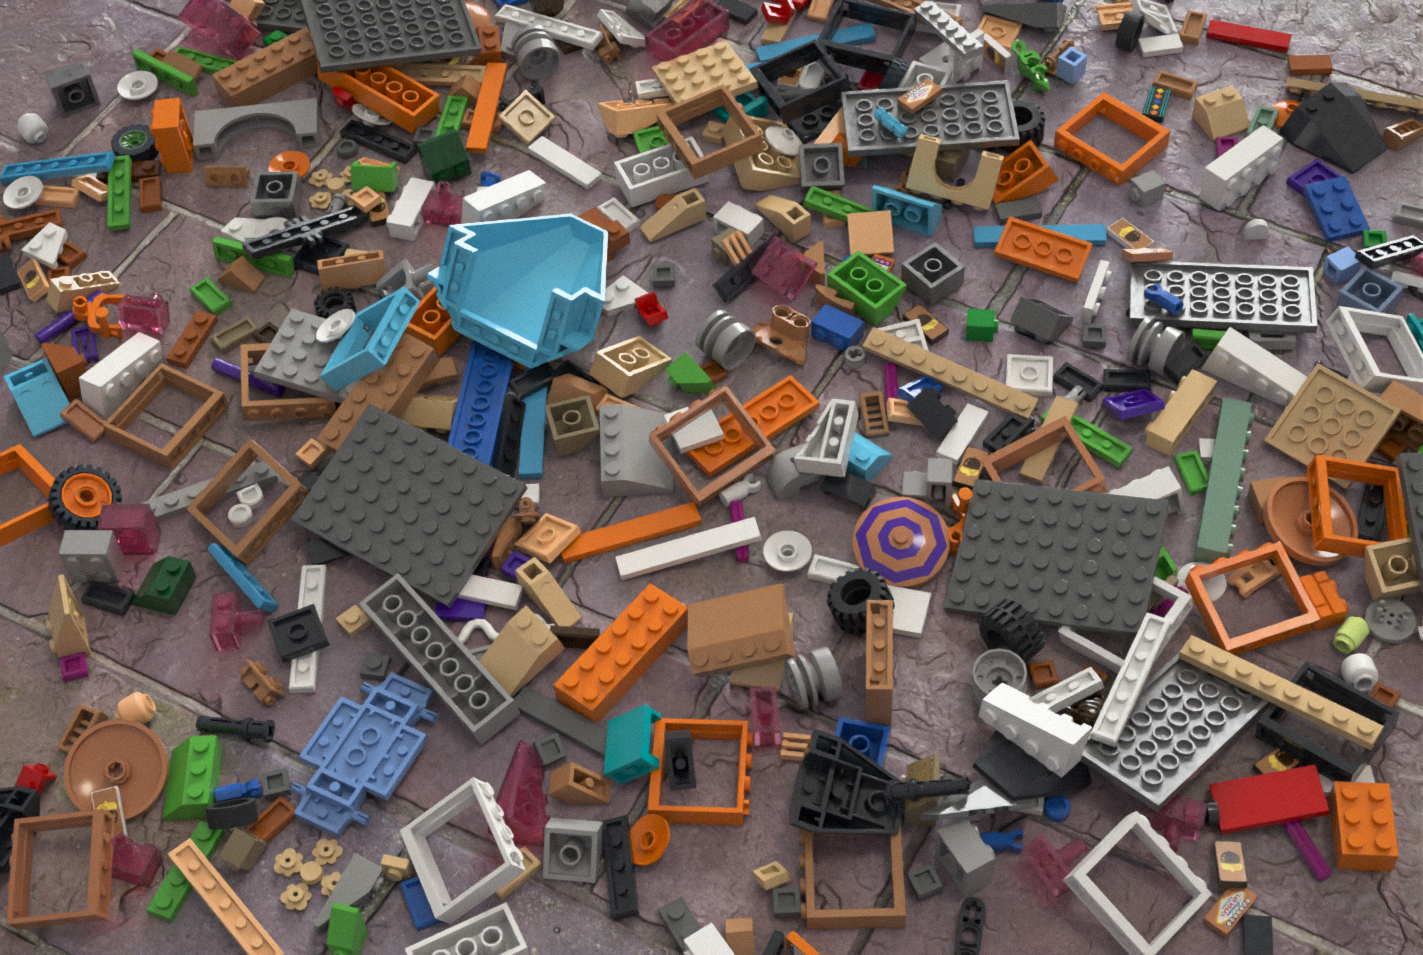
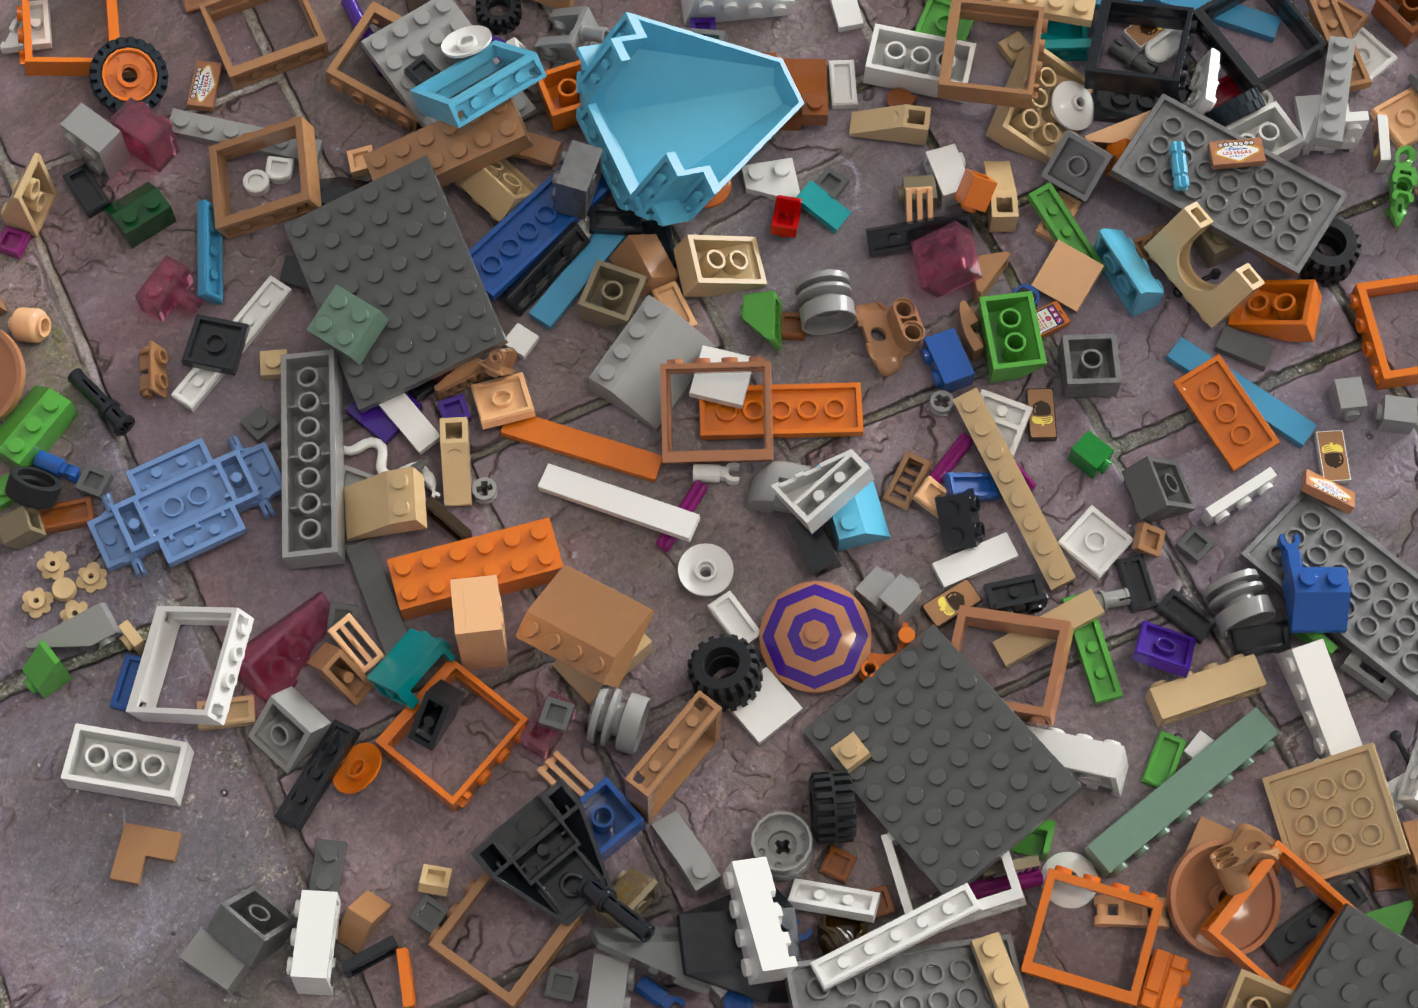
camera: 30 degrees right, 15 degrees up
none -> tile [187,60,223,112]
none -> sand green brick [306,284,390,365]
none -> light nougat tile [327,613,385,673]
none -> black tile [404,54,441,86]
none -> light nougat piece [450,575,509,671]
none -> light grey bush [472,477,498,505]
none -> dark grey plate [538,696,575,734]
none -> flat silver brick [552,140,603,220]
none -> light grey slope [651,811,721,899]
none -> teal tile [796,180,852,234]
none -> tan plate [830,731,872,773]
none -> orange brick [954,169,997,213]
none -> medium nougat plate [1131,522,1166,558]
none -> white wing [1184,48,1221,115]
none -> medium nougat piece [1210,823,1281,896]
none -> blue slope [1282,567,1351,633]
none -> light grey brick [1328,376,1368,421]

